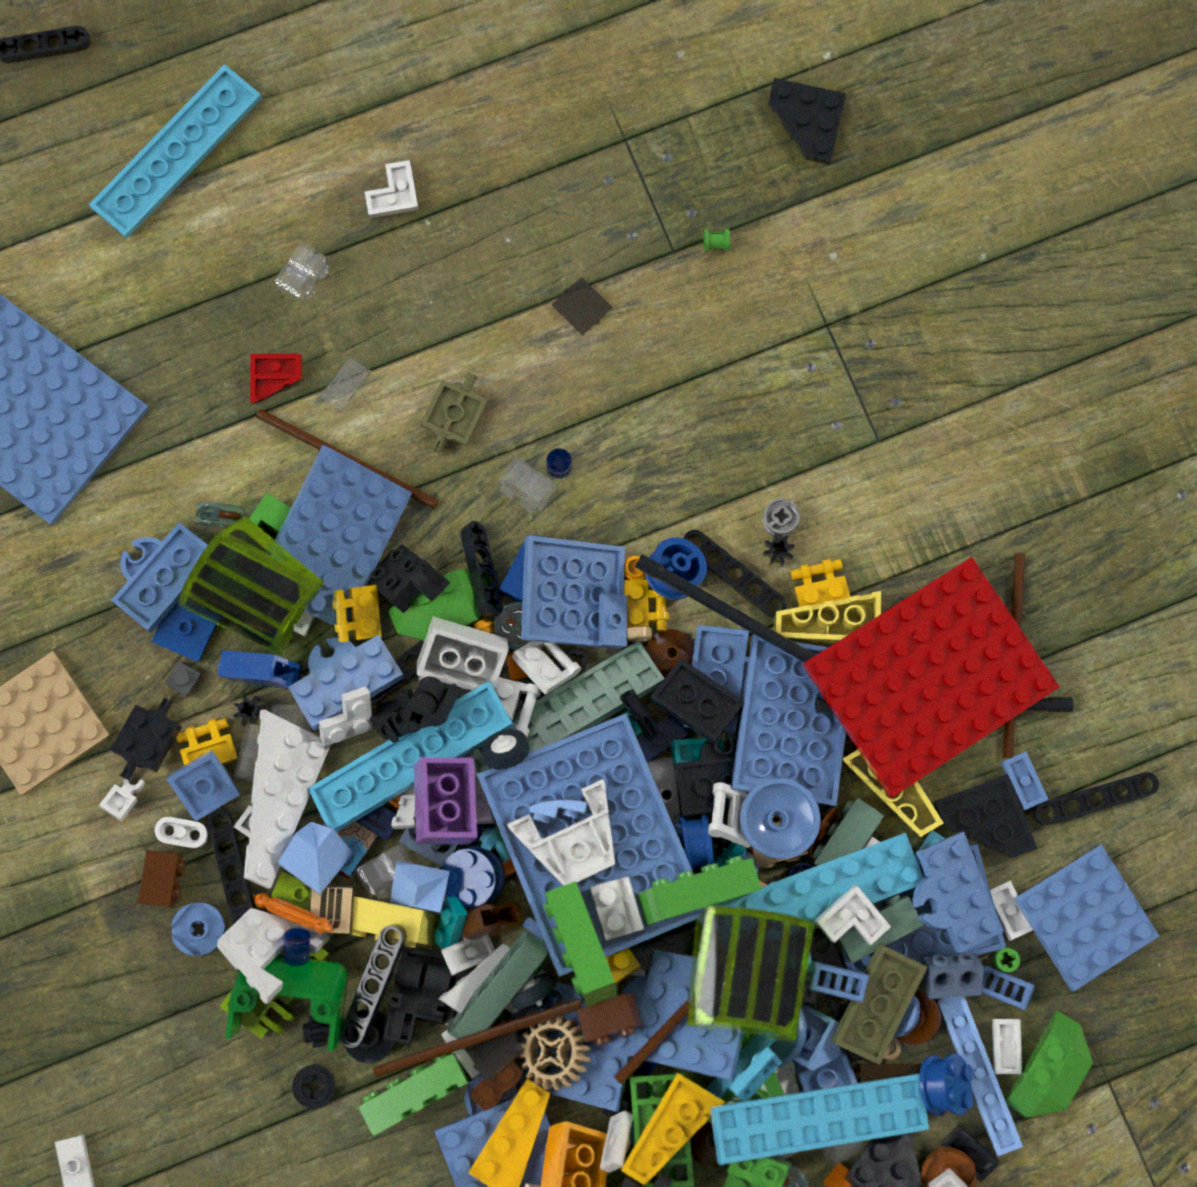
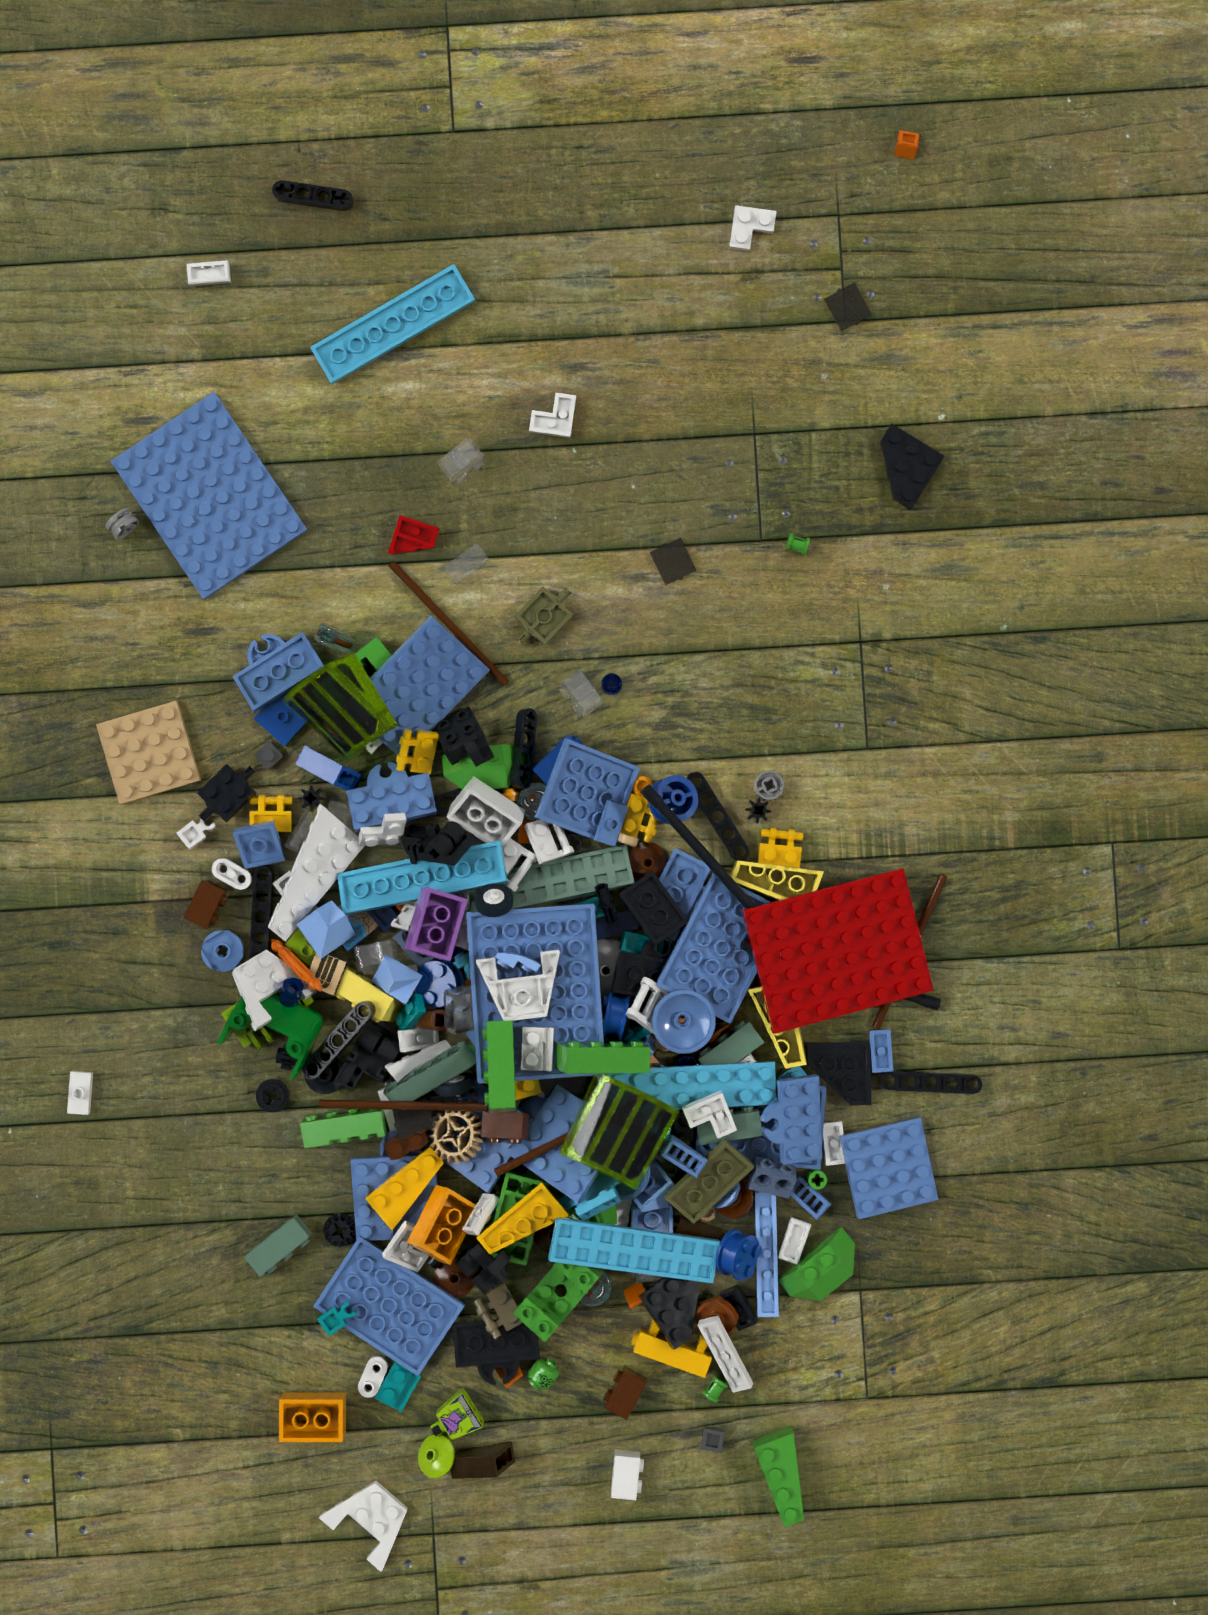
camera: 15 degrees right, 10 degrees up
none -> clear brick [444,985,474,1034]

